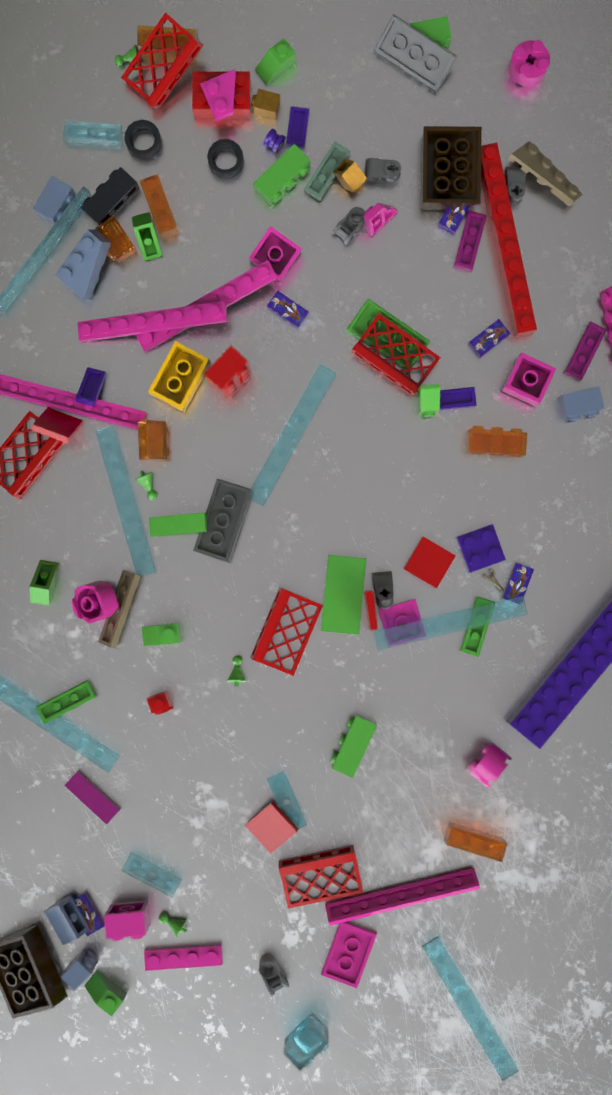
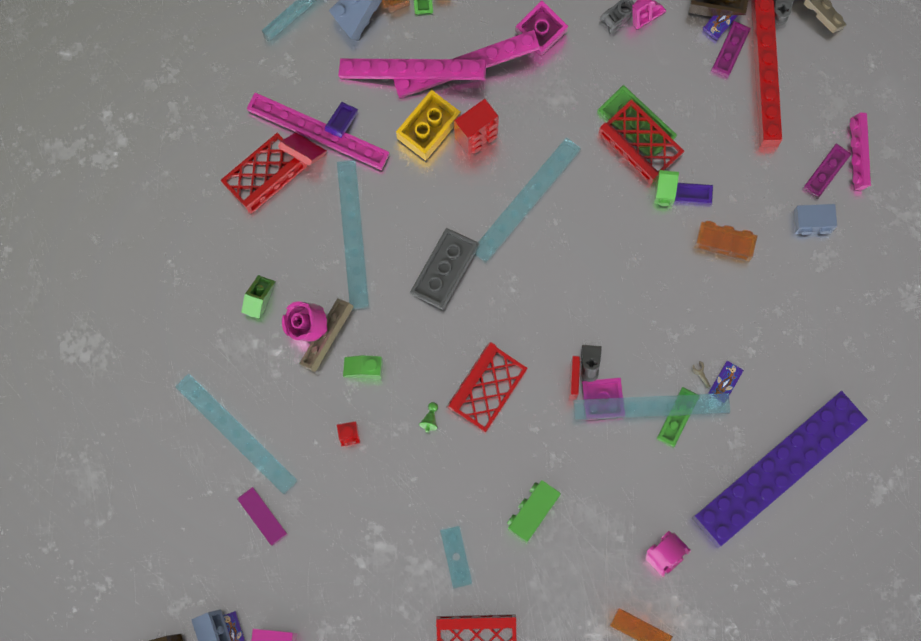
camera: 10 degrees right, 10 degrees down
bright green tile [35,680,96,725] -> none
clear light blue tile [121,852,182,898] -> none
bright green piece [135,470,157,500] -> none
clear orange brick [138,420,169,461] -> none
bright green tile [149,513,207,537] -> none
tile [245,801,299,854] -> none
tile [267,290,309,328] -> none
bright green tile [321,555,366,635] -> none
red tile [403,536,456,589] -> none
dark purple plate [456,524,506,573] -> none
tile [468,319,511,358] -> none
dark pink brick [501,352,556,407] -> none

